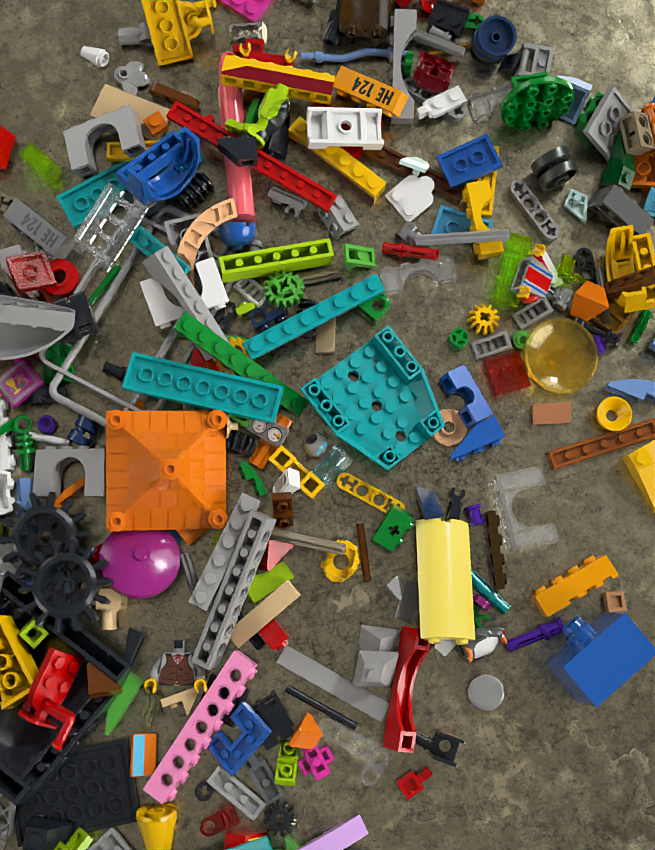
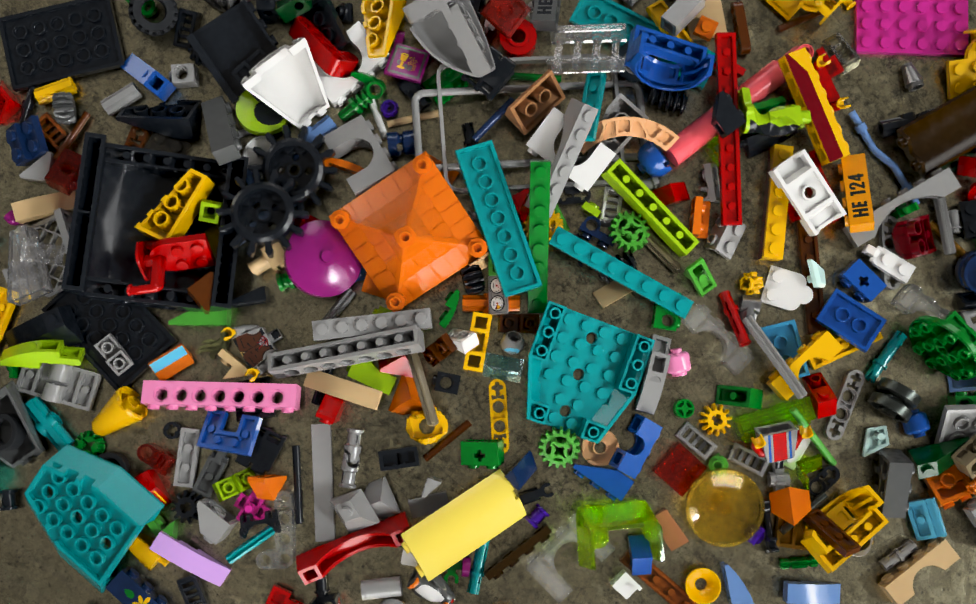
camera: 60 degrees right, 5 degrees up
none -> light grey slope [94,333,134,376]
none -> light grey slope [197,498,239,545]
none -> teal axle [225,525,275,564]
none -> black piece [239,509,281,539]
none -> green wheel [276,272,296,292]
none -> light grey piece [338,428,364,489]
none -> light grey pin [361,576,403,601]
none -> black brick [378,445,421,471]
none -> tan bar [387,109,439,128]
none -> orange slope [388,376,435,415]
none -> black brick [431,371,461,395]
none -> dark blue bar [471,97,515,143]
none -> reddish brown slope [498,314,539,334]
none -> medium nougat slope [505,69,566,135]
none -> bright green gear [538,426,580,469]
none -> clear neon green windscreen [576,499,665,570]
none -> white panel [610,569,642,599]
none -> blue slope [628,534,653,576]
none -> light grey slope [635,334,672,415]
none -> red slope [652,182,690,207]
none -> bright pink head [667,348,691,377]
none -> orange bracket [688,196,711,239]
none -> clear neon green bracket [705,135,719,168]
none -> green slope [715,385,763,409]
none -> yellow gear [739,272,764,295]
none -> reddish brown bar [777,11,822,33]
none -> bright green bar [789,407,837,466]
none -> red slope [802,372,837,419]
none -> blue brick [837,258,887,303]
none -> teal pin [864,330,907,383]
none -> blue head [901,409,931,438]

